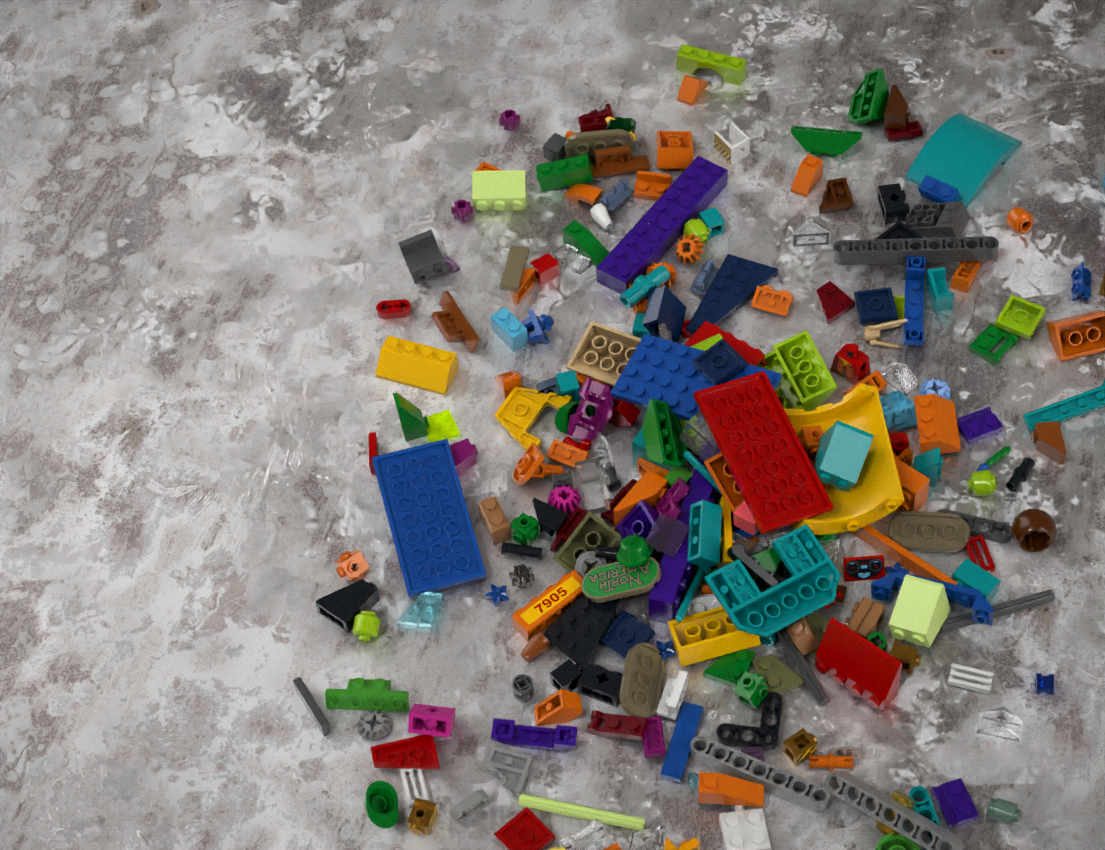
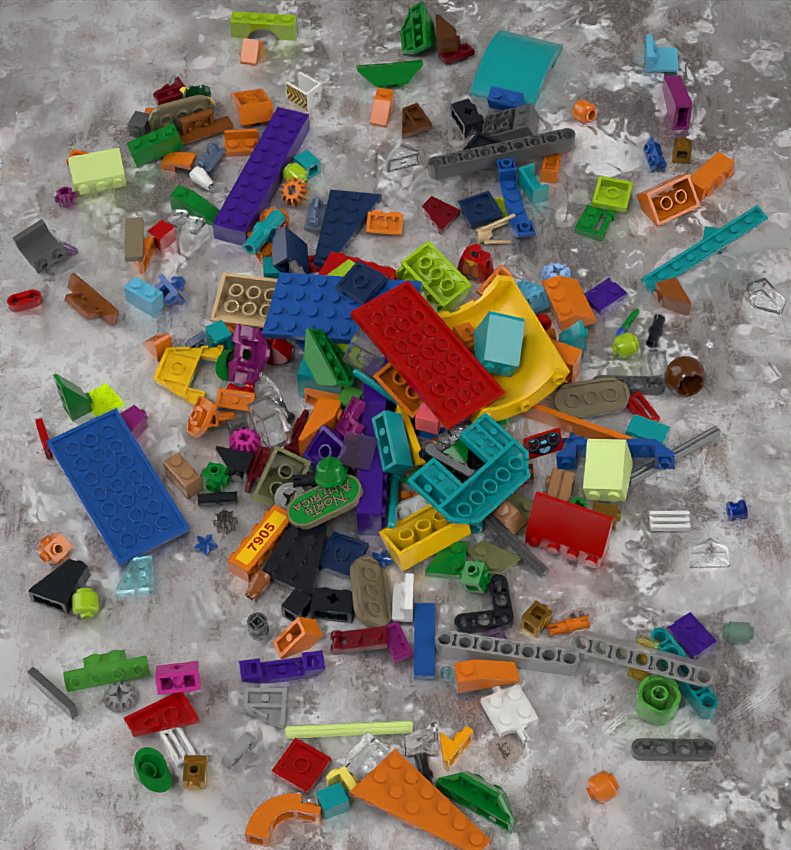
camera: 20 degrees left, 0 degrees up
yellow slope [376,335,459,396] -> none
magenta gear [499,109,520,131] -> none

